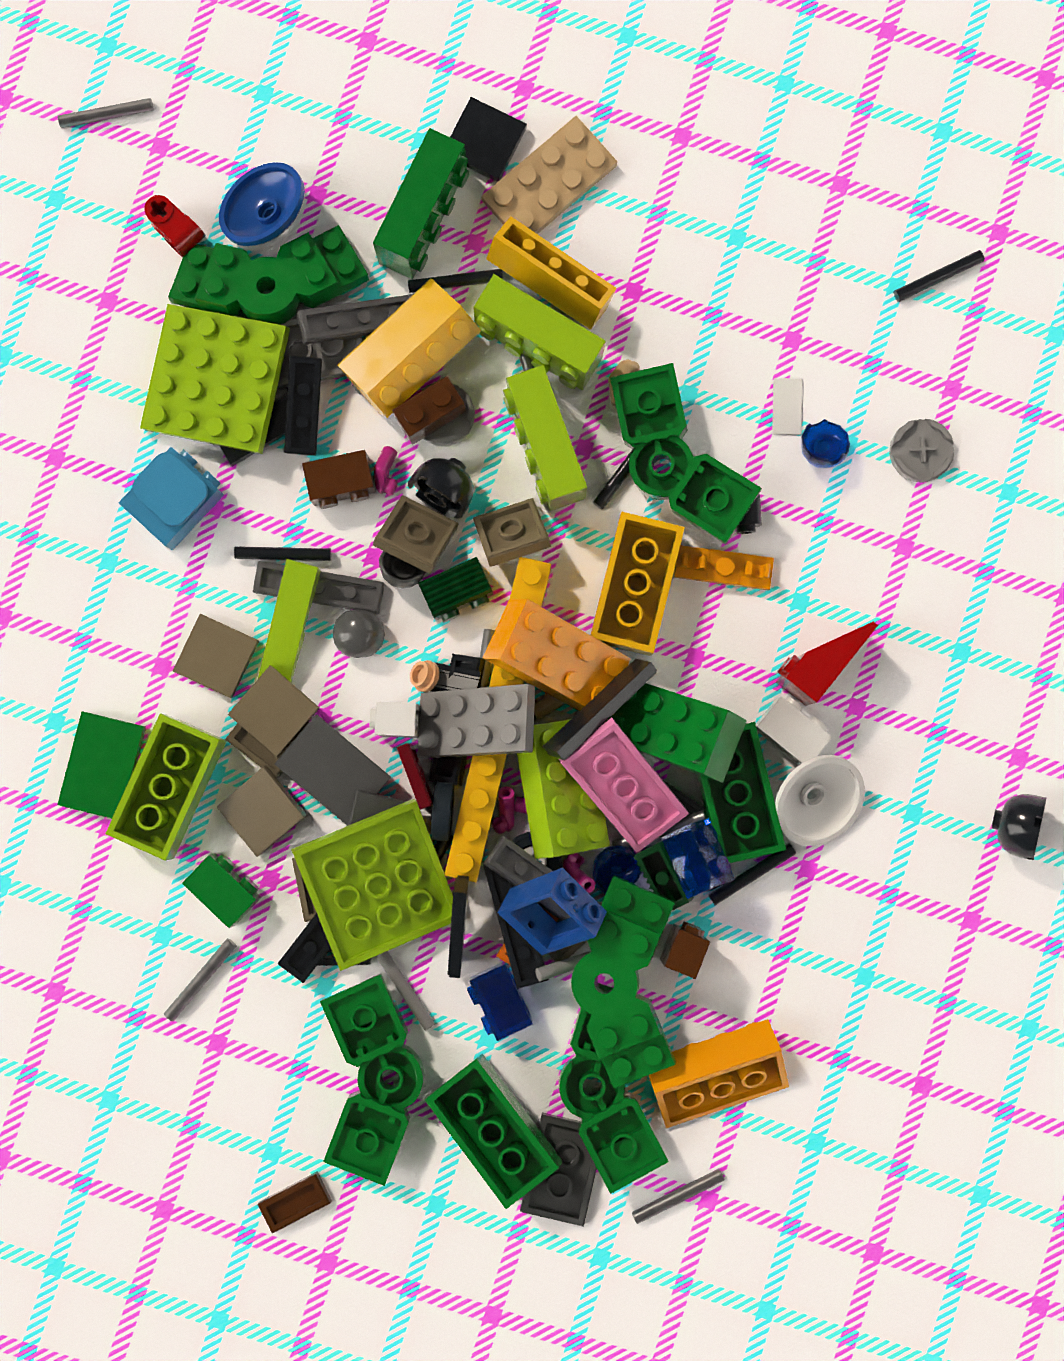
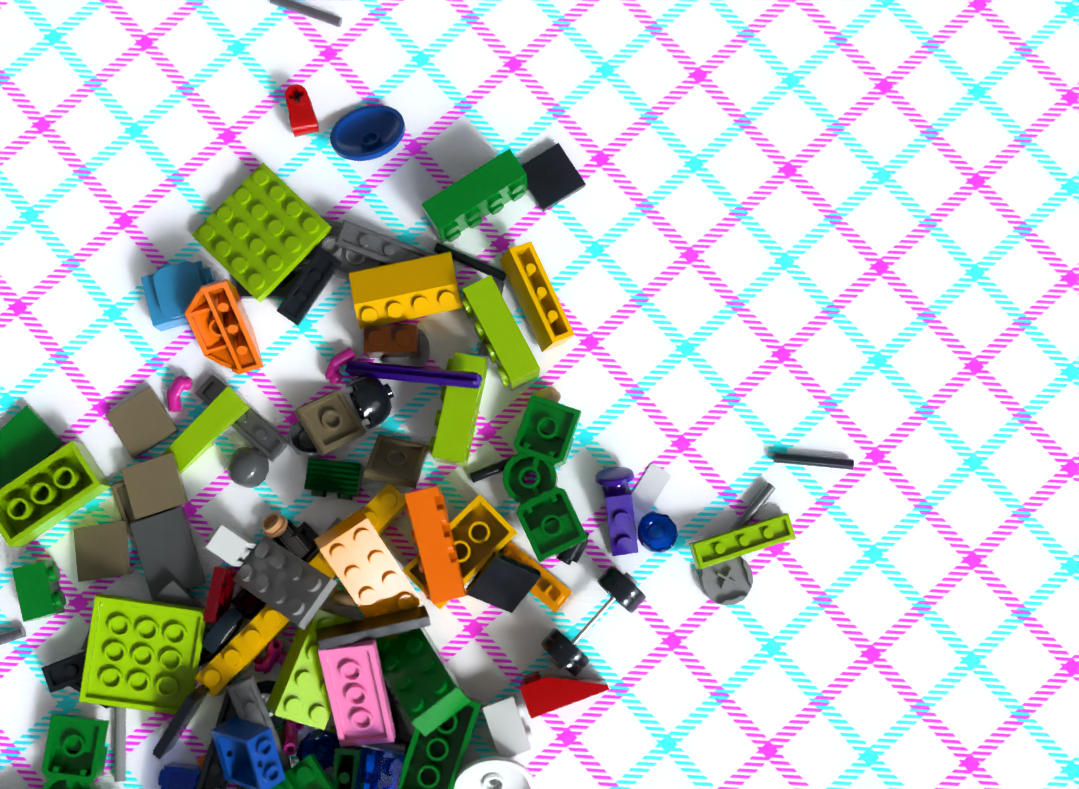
camera: 30 degrees right, 5 degrees down
green plate [168,225,369,325] -> none
black bar [234,546,332,561] -> none
reddish brown brick [302,449,376,509] -> none
tan plate [481,115,618,234] -> none
none -> dark pink arm [167,375,192,412]
none -> orange wedge [185,279,264,374]
none -> dark purple axle [345,360,482,389]
none -> orange wedge [405,486,467,604]
none -> black tile [466,551,541,613]
none -> black axle [540,565,646,677]
none -> dark purple piece [595,467,639,556]
none -> lime tile [689,513,796,569]
none -> flat silver bar [729,482,776,531]

